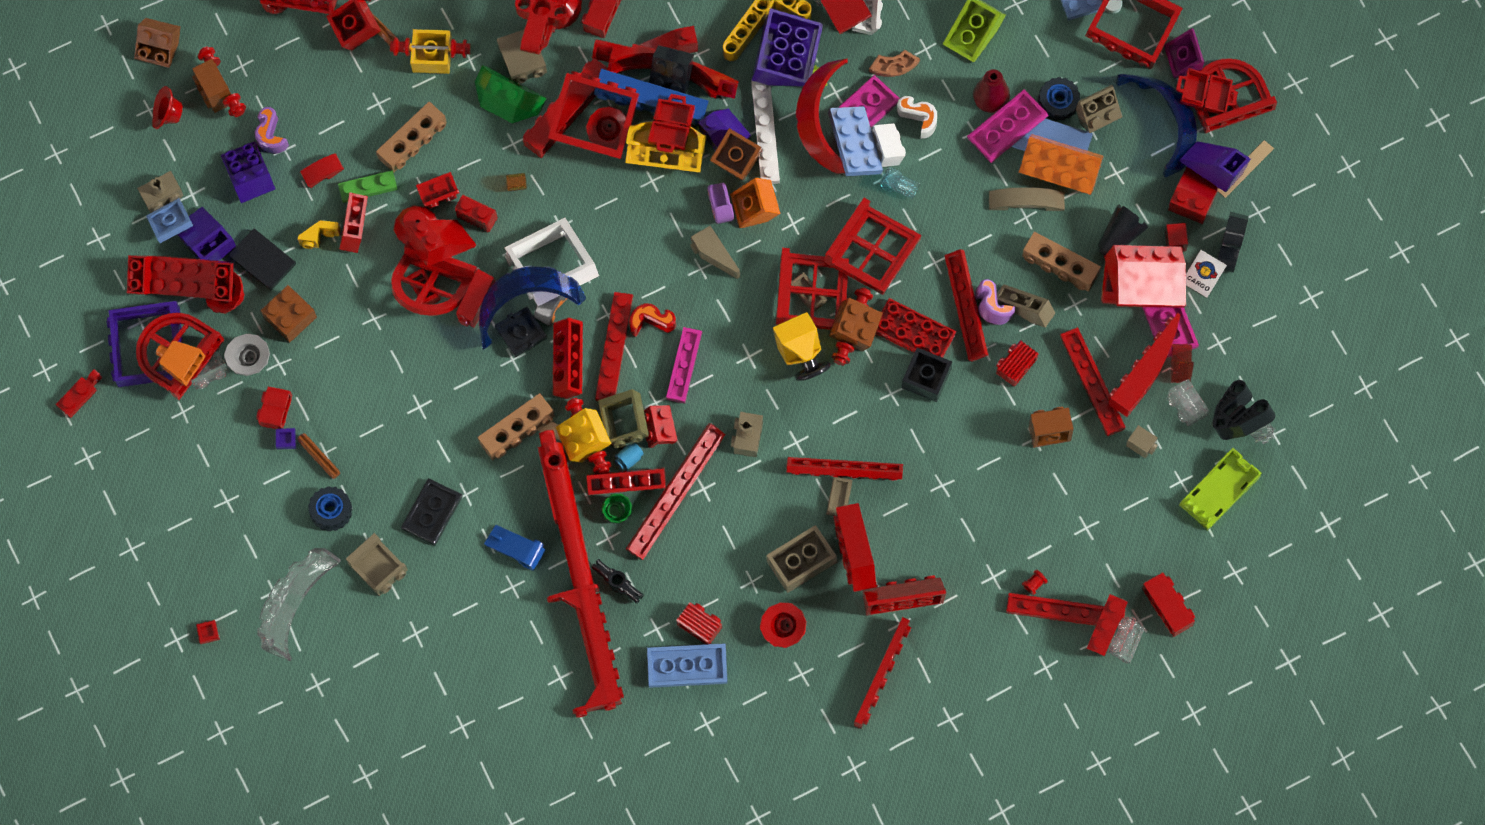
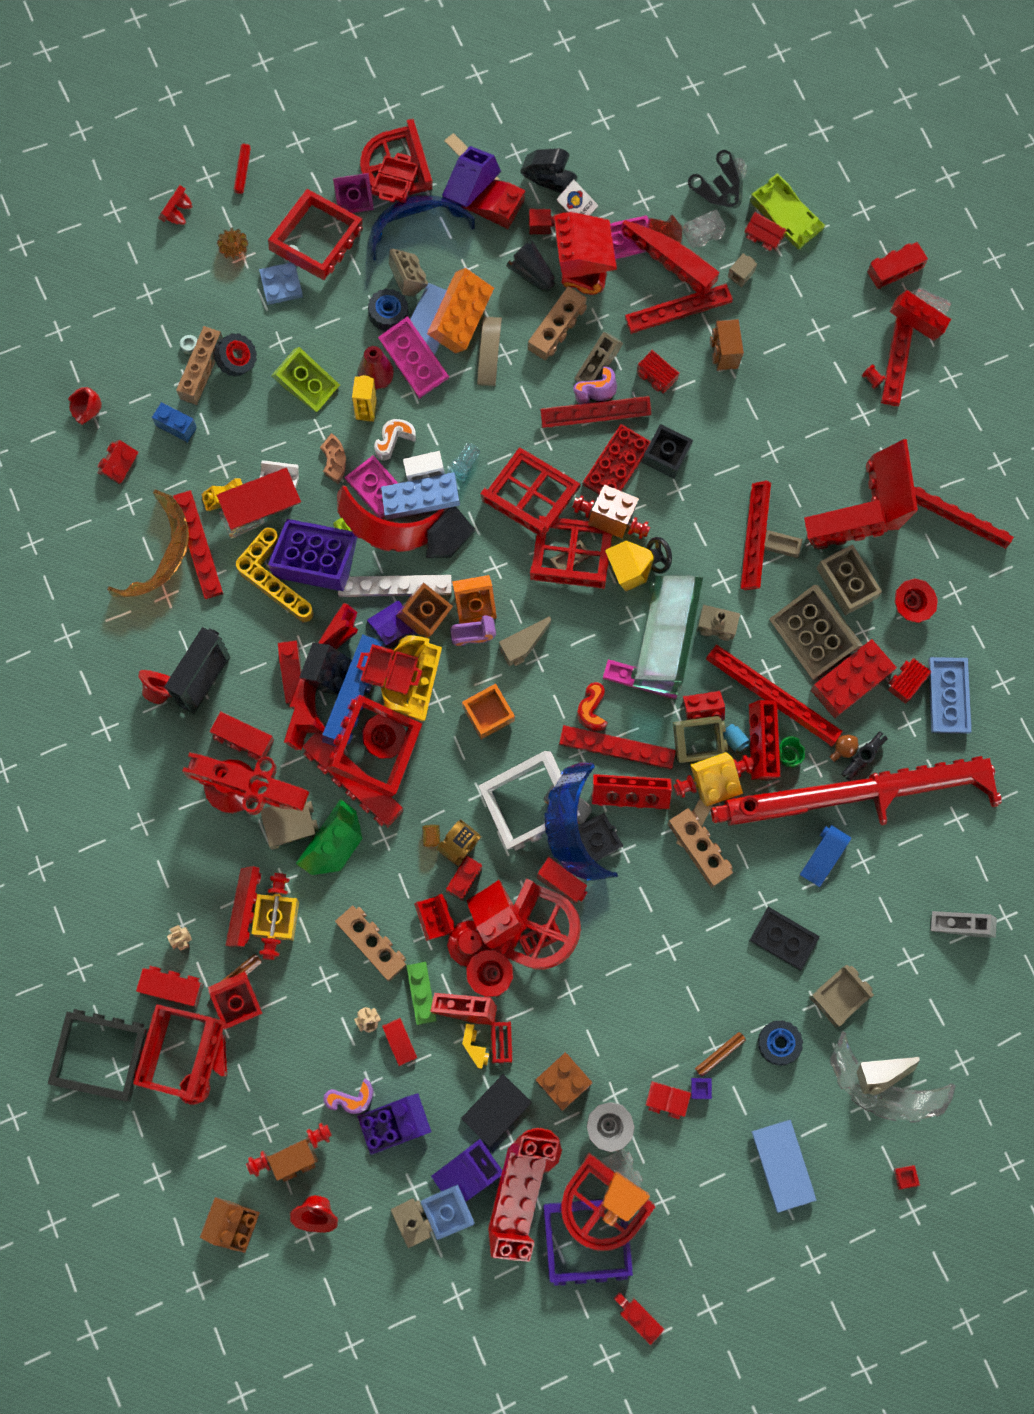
camera: 95 degrees left, 5 degrees up
none -> red slope [212,1035,227,1077]
none -> red tile [225,866,261,947]
none -> yellow brick [352,375,377,422]
none -> tan gear [354,1007,381,1032]
none -> black tile [426,506,475,558]
none -> pearl gold brick [436,819,482,866]
none -> orange piece [462,684,515,740]
none -> red hat [466,950,513,997]
none -> red tile [491,1022,513,1063]
none -> windscreen [631,576,703,695]
none -> red brick [744,212,787,251]
none -> medium blue tile [751,1120,816,1212]
none -> dark tan slope [769,585,863,680]
none -> red brick [811,639,897,719]
none -> dark orange piece [829,735,859,762]
none -> slope [856,1057,920,1095]
none -> light grey slope [931,911,997,938]

